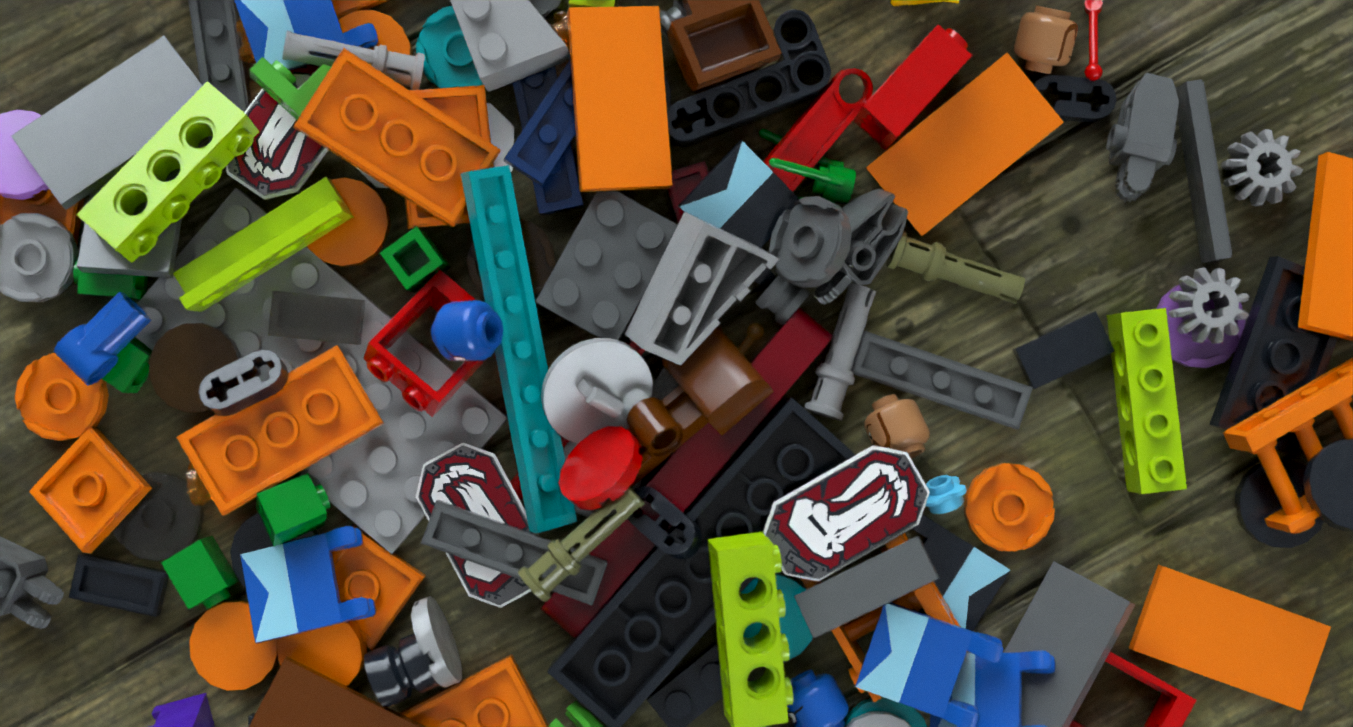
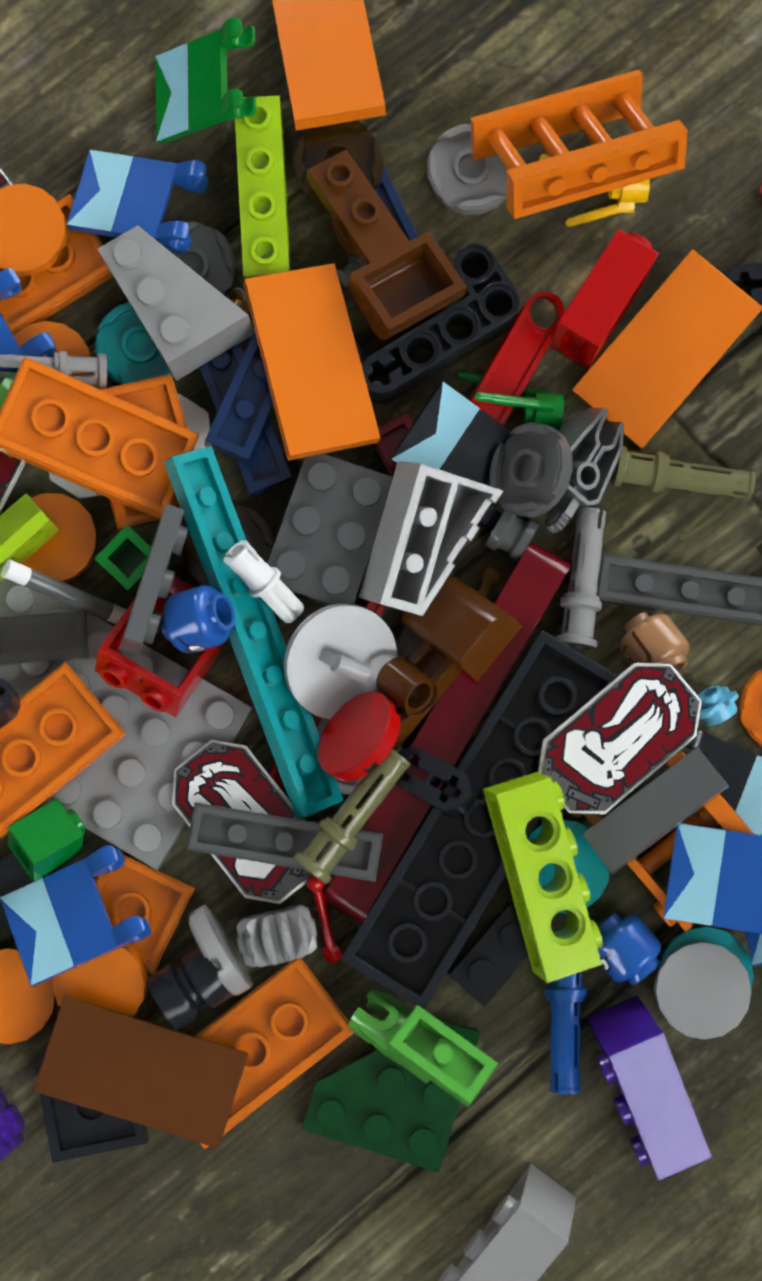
camera: 10 degrees left, 5 degrees down
medium nougat head [1014,5,1078,74] -> none
none -> dark grey bar [1,559,127,625]
none -> dark grey plate [119,504,188,655]
none -> white axle [223,540,304,623]
none -> light grey gear [236,905,317,967]
none -> red hinge [306,874,342,964]

